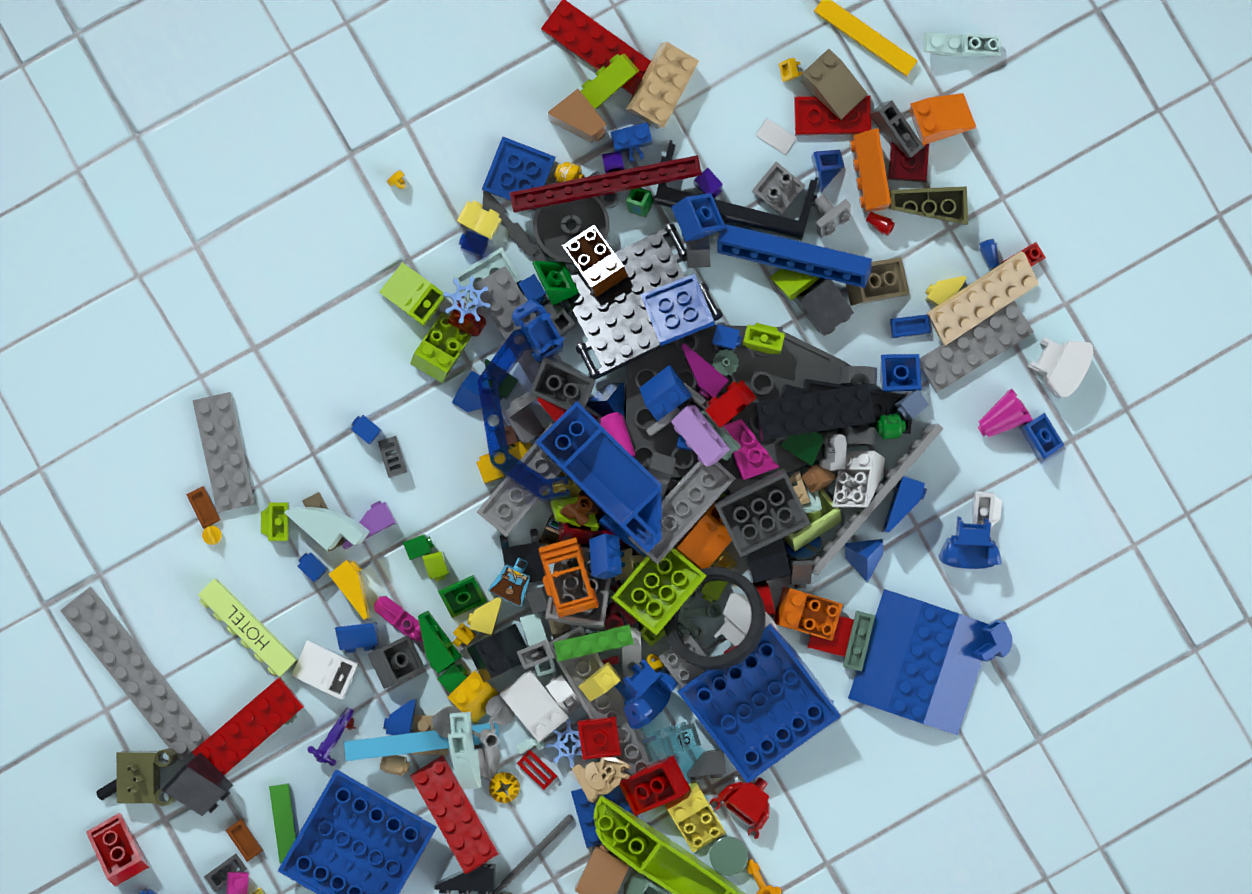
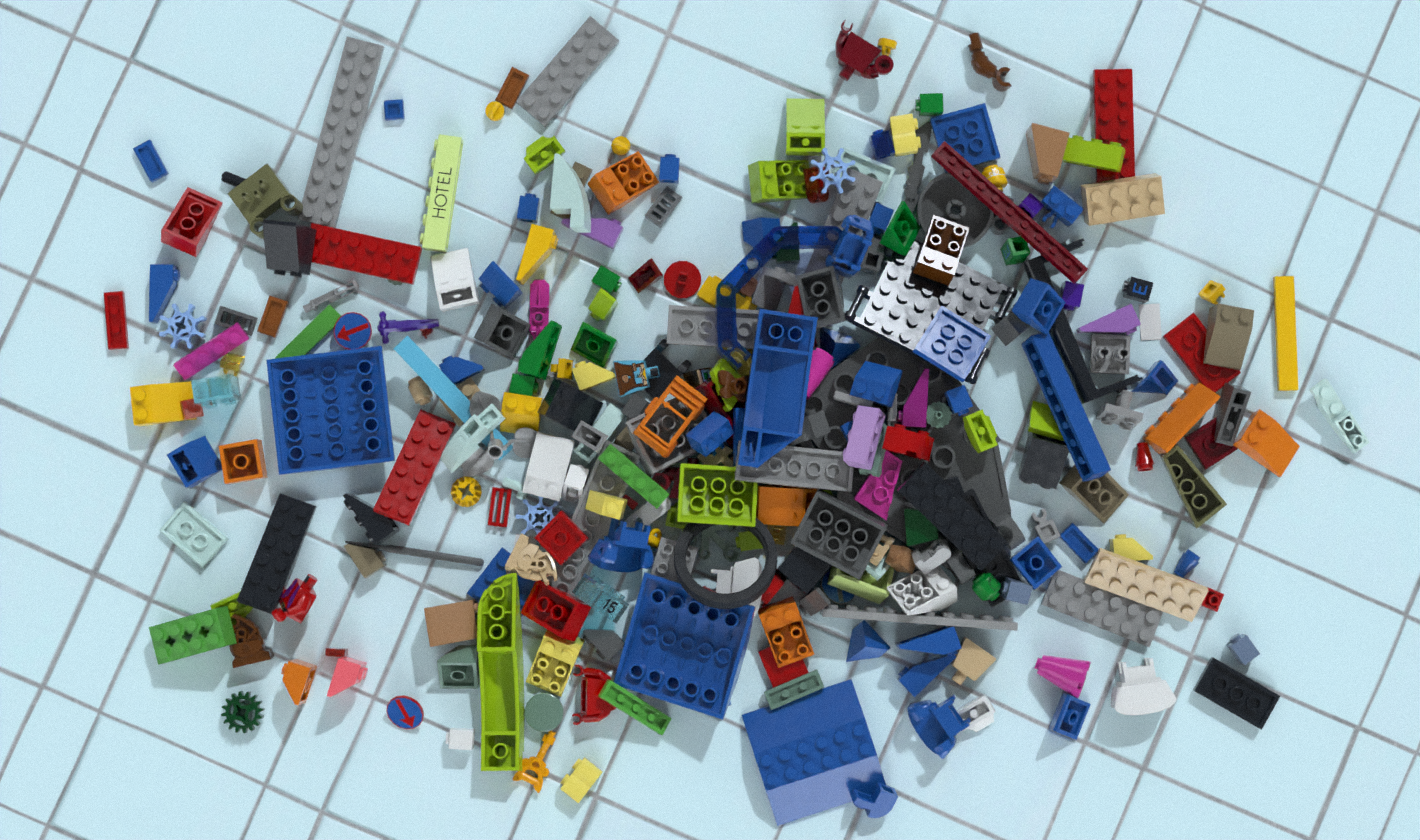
camera: 55 degrees right, 0 degrees up
none -> blue tile [133,139,169,183]
none -> light grey piece [303,280,359,313]
none -> blue piece [333,312,372,350]
none -> blue tile [384,99,405,121]
none -> light yellow brick [560,757,603,803]
none -> orange slope [587,151,659,215]
none -> bright green plate [598,679,672,735]
none -> yellow tile [611,136,631,156]
none -> dark red slope [628,258,663,294]
none -> red piece [664,261,701,298]
none -> dark red torso [835,20,894,81]
none -> blue slope [897,655,956,697]
none -> green brick [915,93,944,116]
none -> tan torso [951,637,996,686]
none -> reddish brown piece [968,32,1012,92]
none -> light grey plate [1031,508,1061,544]
none -> medium lavender slope [1076,304,1141,335]
none -> black brick [1121,276,1153,303]
none -> black plate [1193,657,1280,730]
none -> sand blue brick [1227,633,1260,665]

